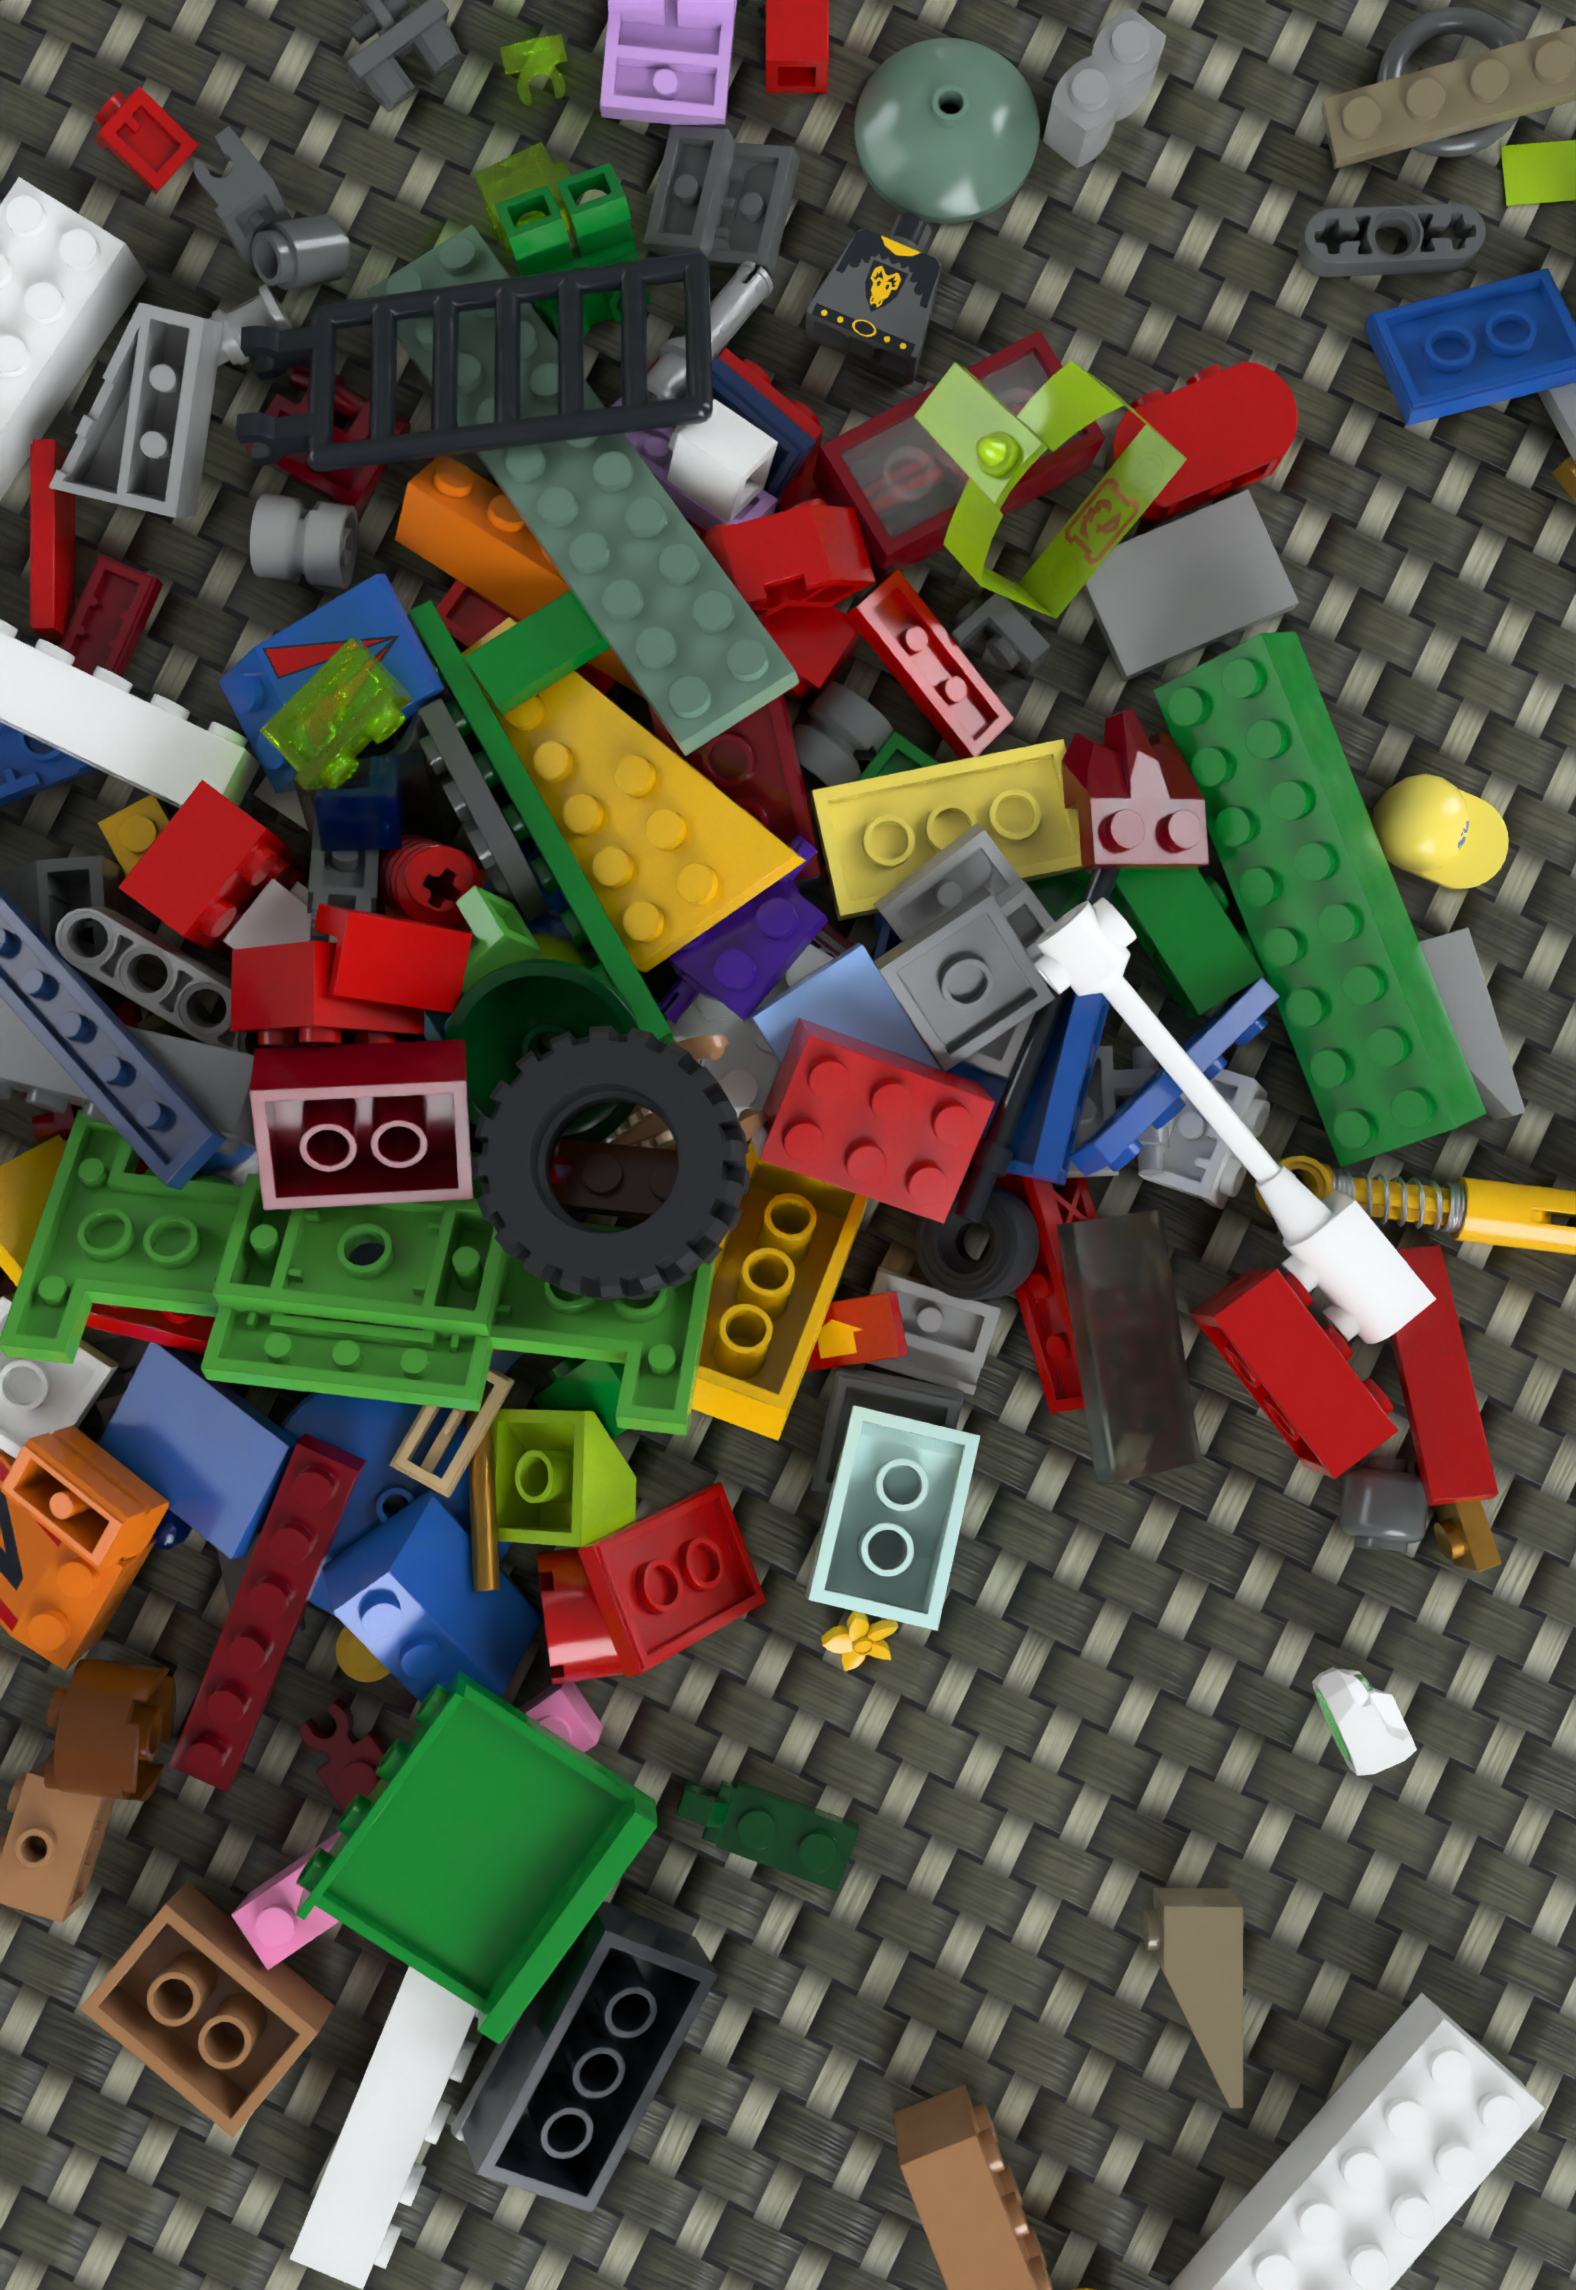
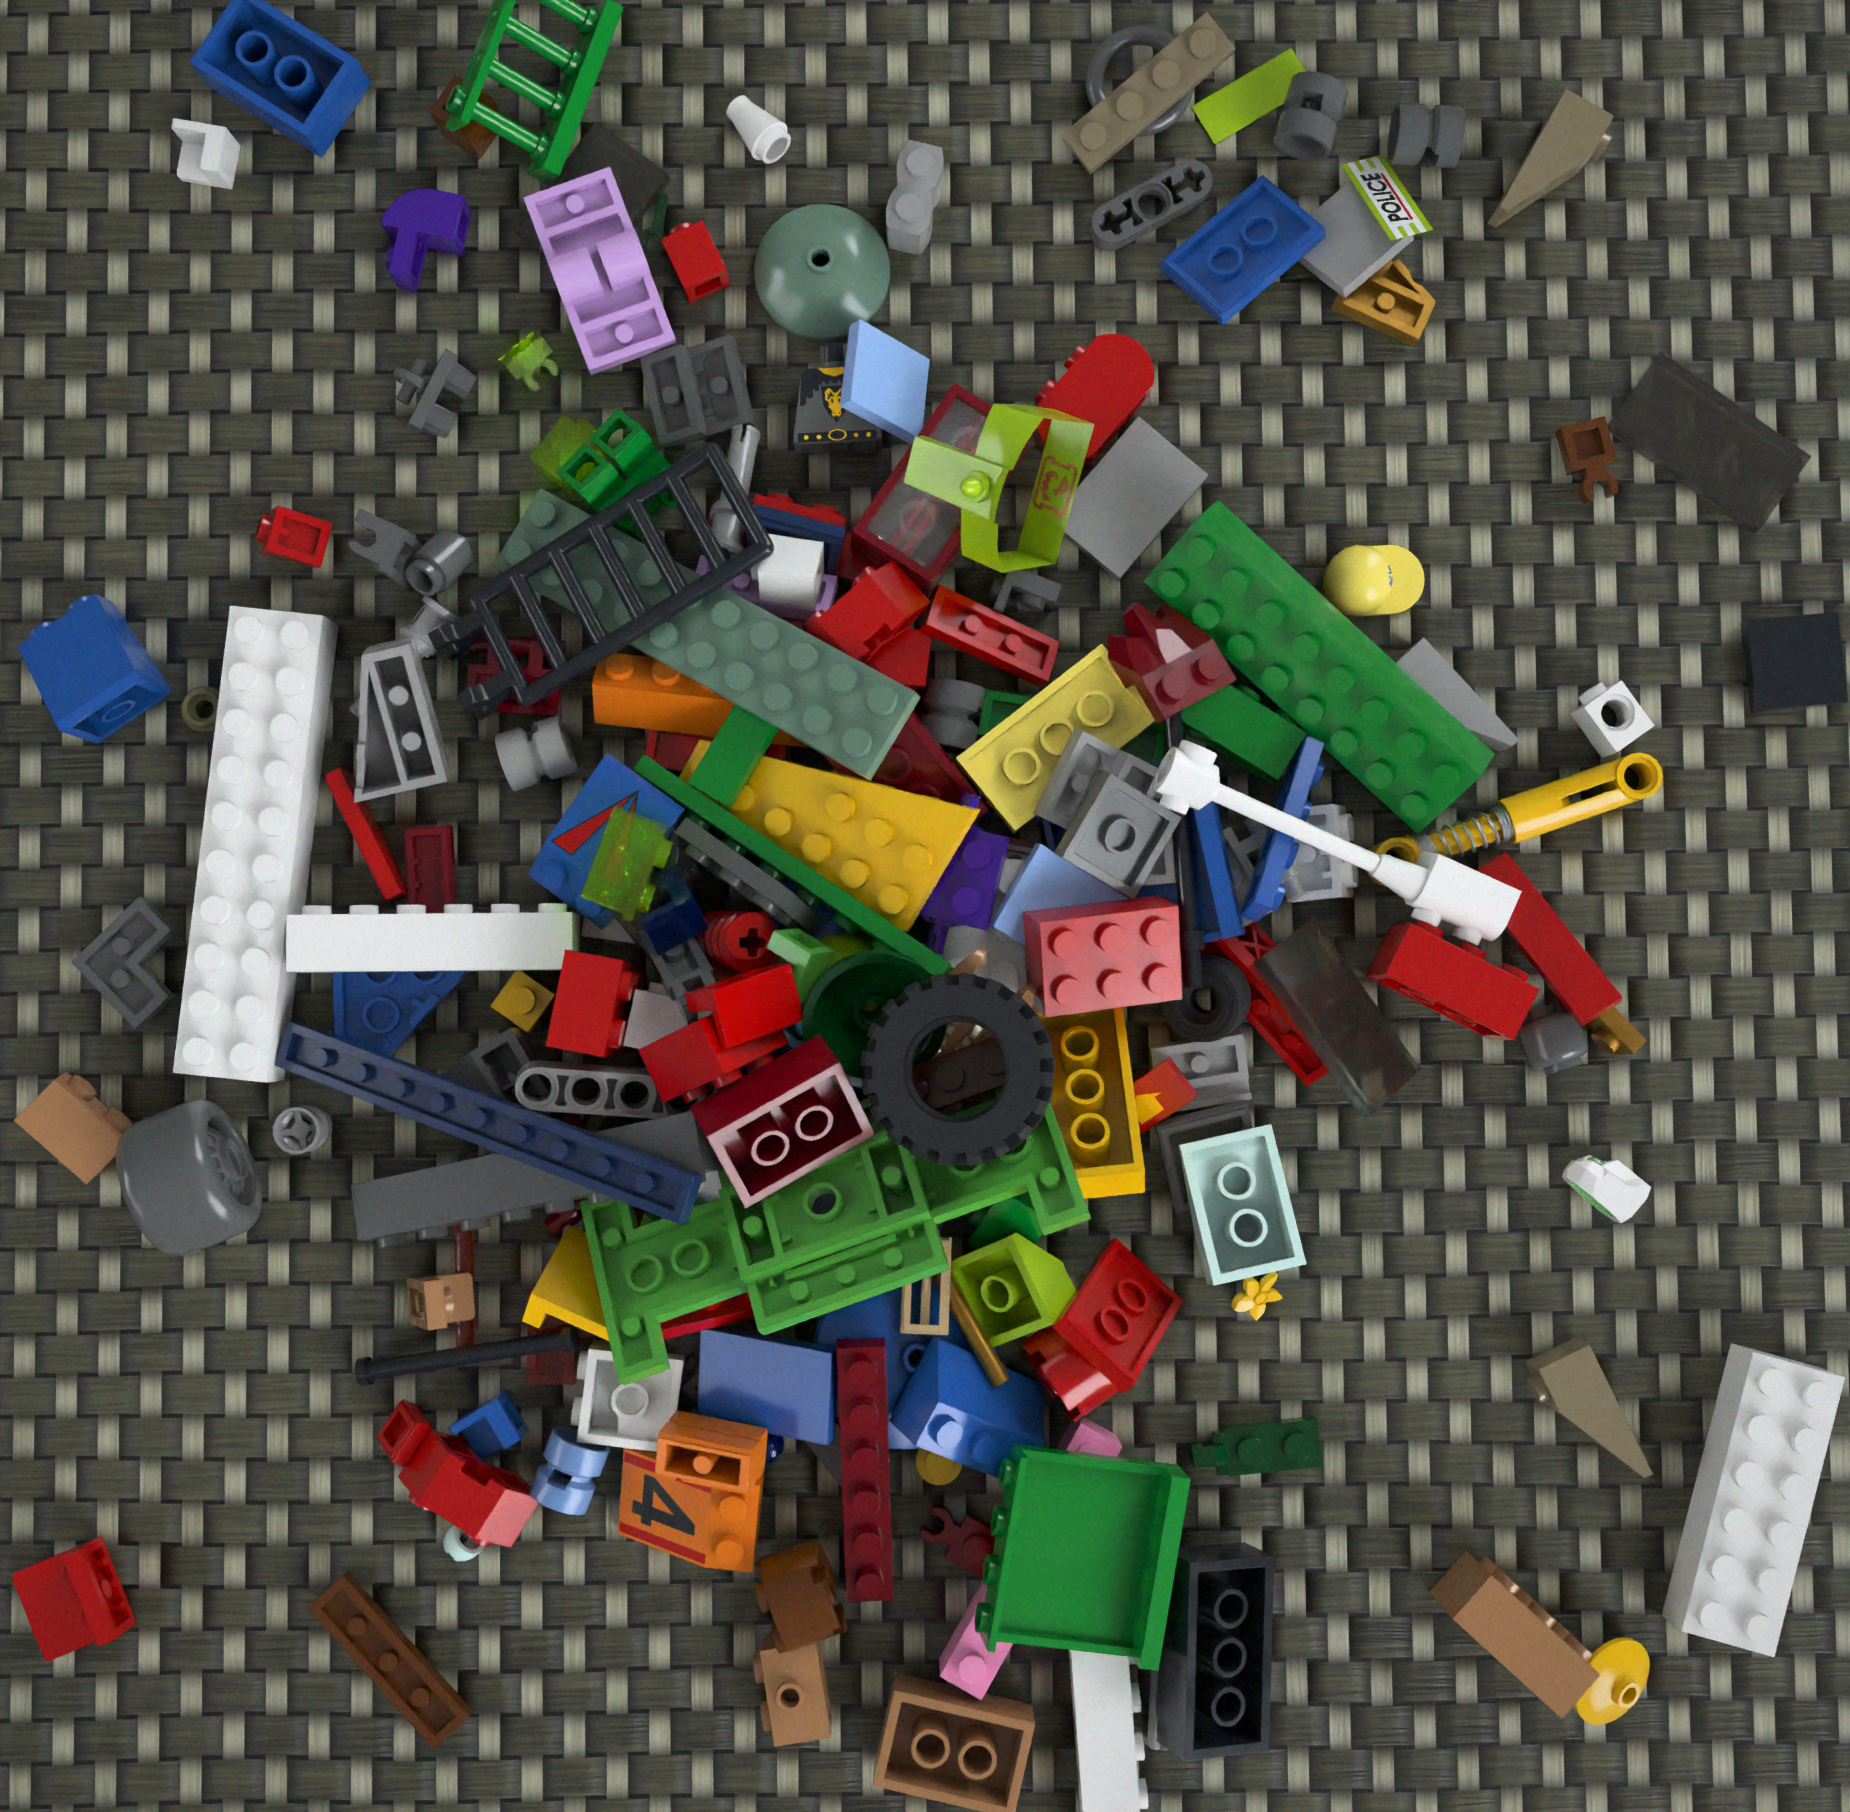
camera: 30 degrees left, 0 degrees up
none -> light blue tile [840,319,930,444]

